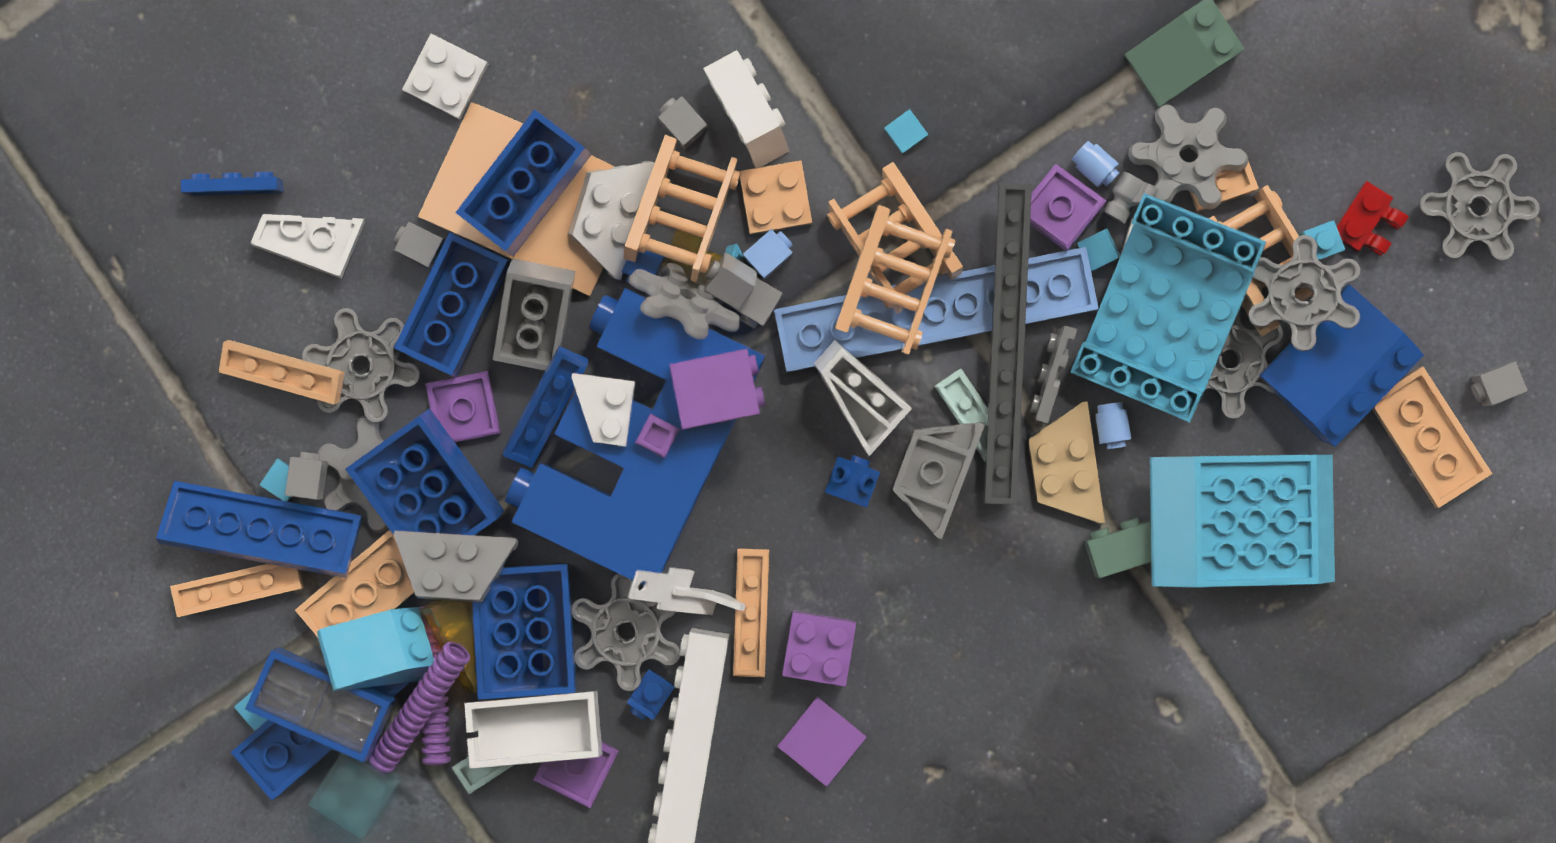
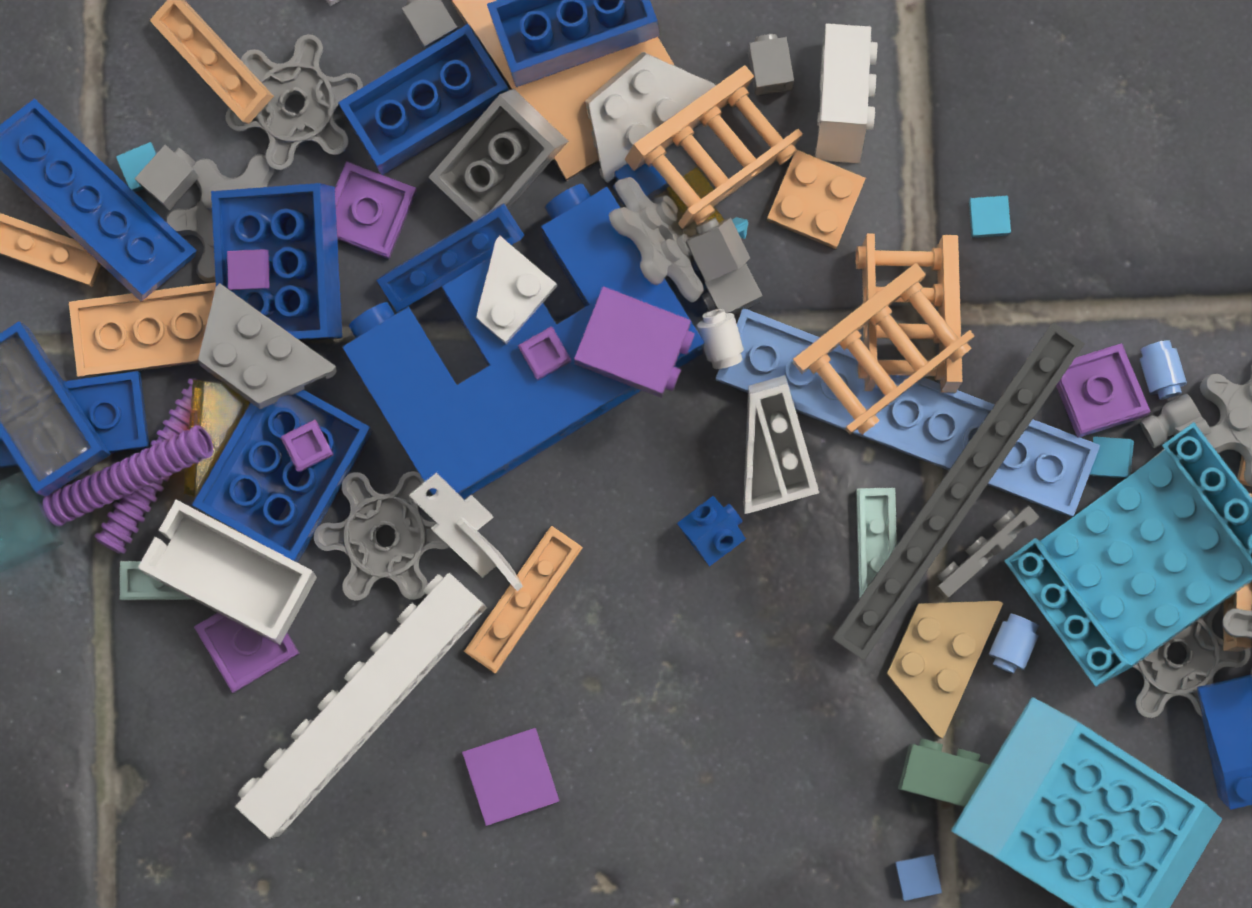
camera: 30 degrees right, 5 degrees down
medium azure slope [317,607,434,691] -> none
blue bracket [627,668,674,721] -> none
light blue brick [743,229,793,280] -> none
medium lavender brick [782,610,856,686] -> none
light grey wing [892,422,985,539] -> none
none -> medium lavender tile [227,249,269,290]
none -> medium lavender tile [281,419,333,472]
none -> white brick [697,309,744,369]
none -> medium blue tile [895,854,942,901]

